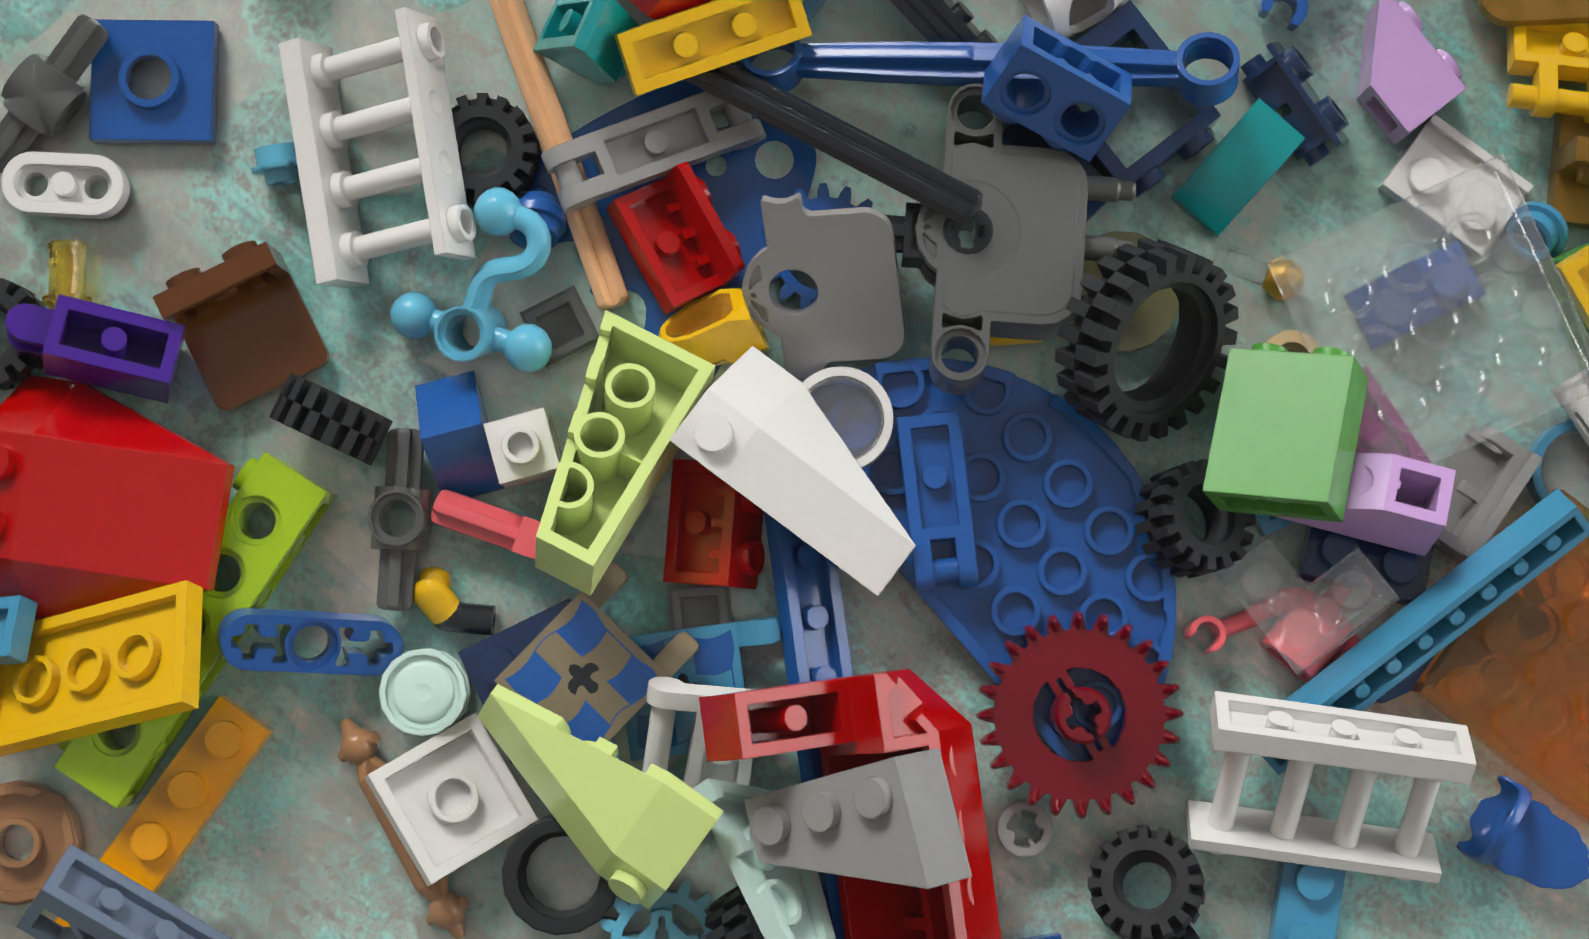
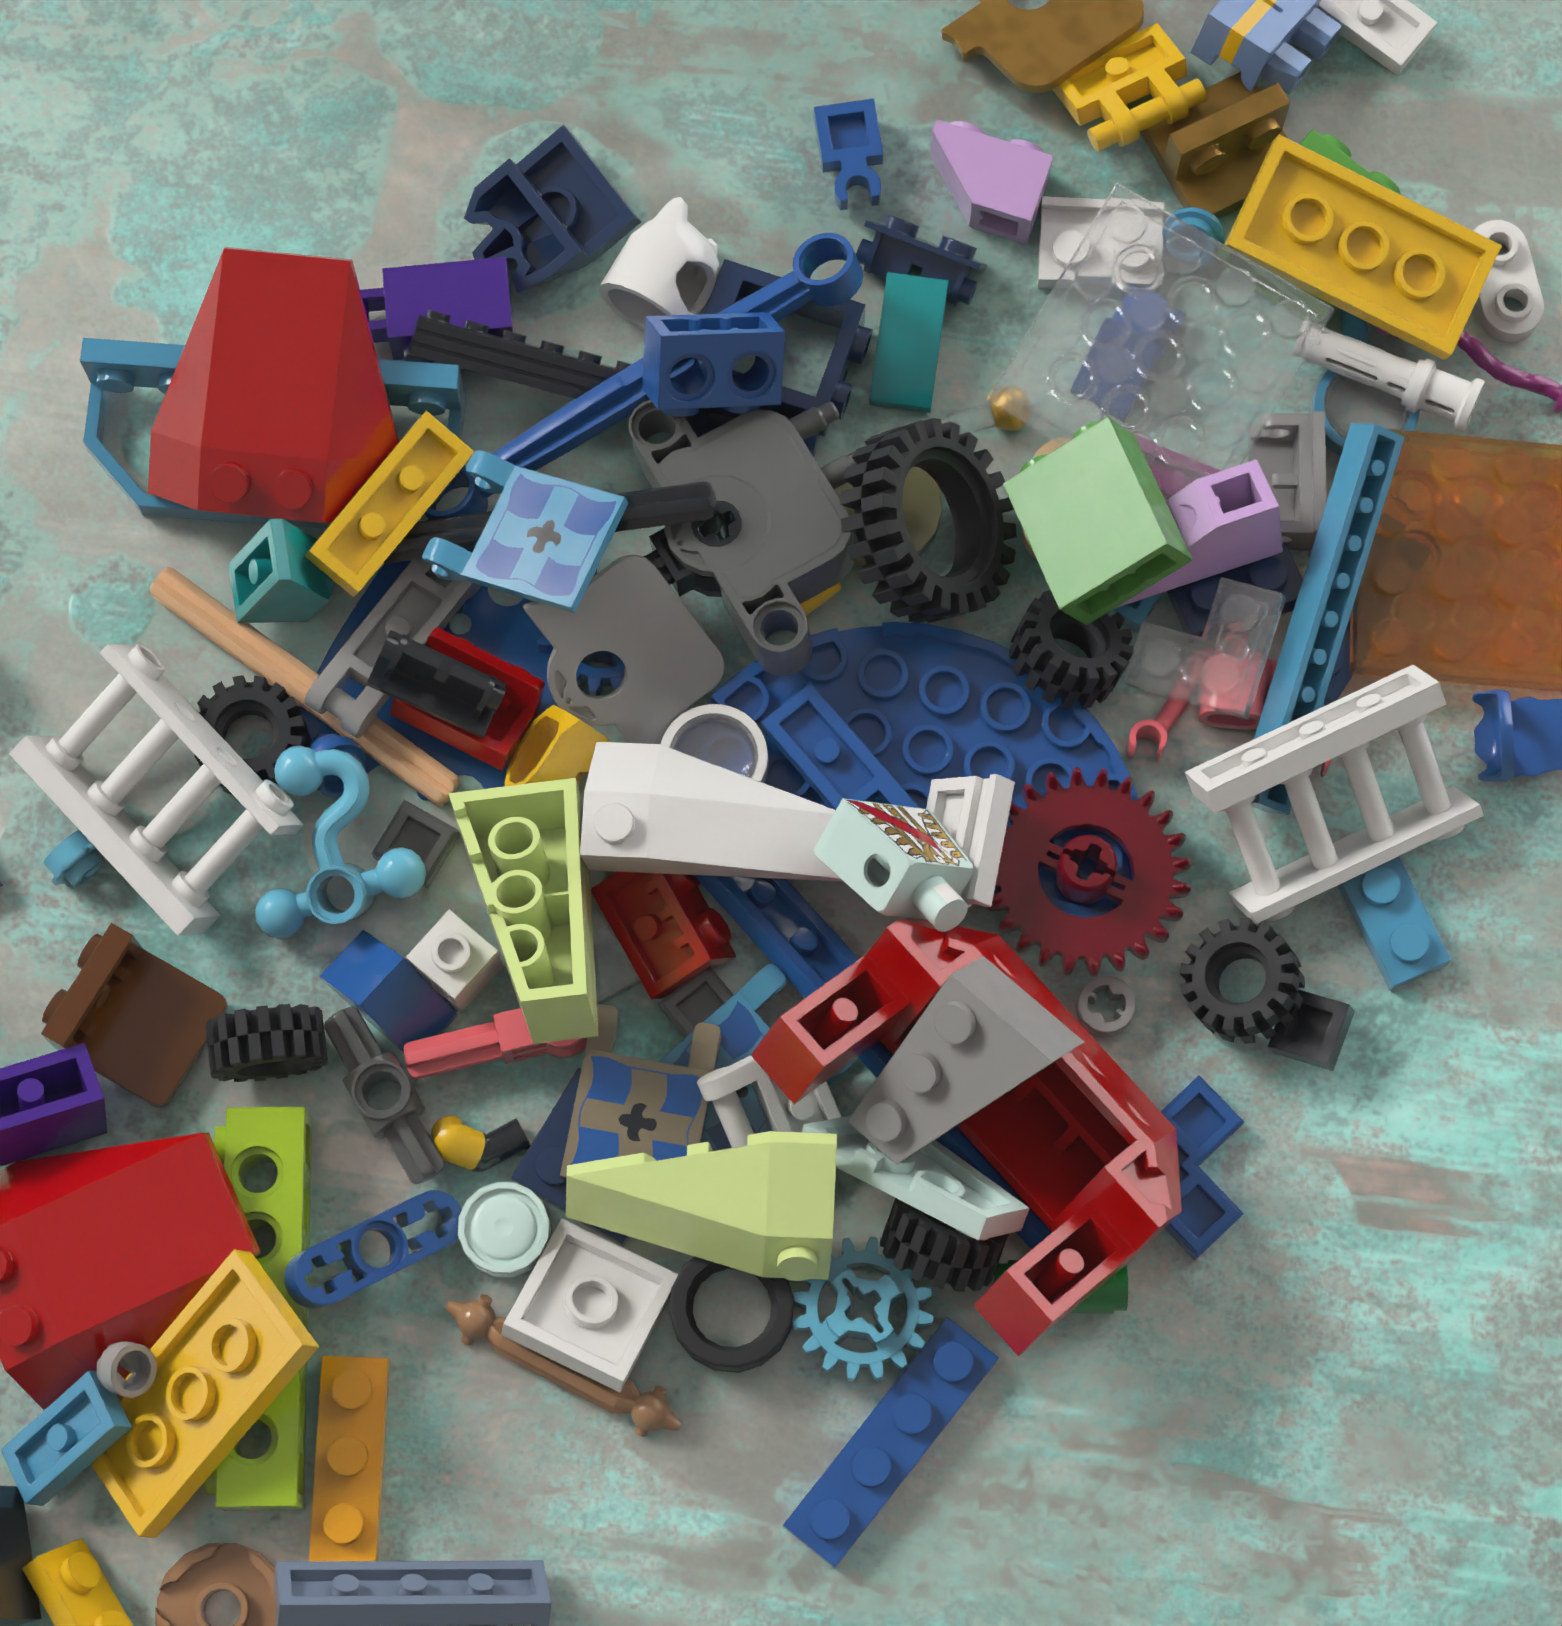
camera: 35 degrees left, 10 degrees down
none -> light grey hinge [97,1341,157,1398]
none -> black hinge [366,630,507,738]
none -> dark azure flag [422,450,628,614]
none -> light aqua torso [812,798,973,932]
none -> white plate [926,774,1015,908]

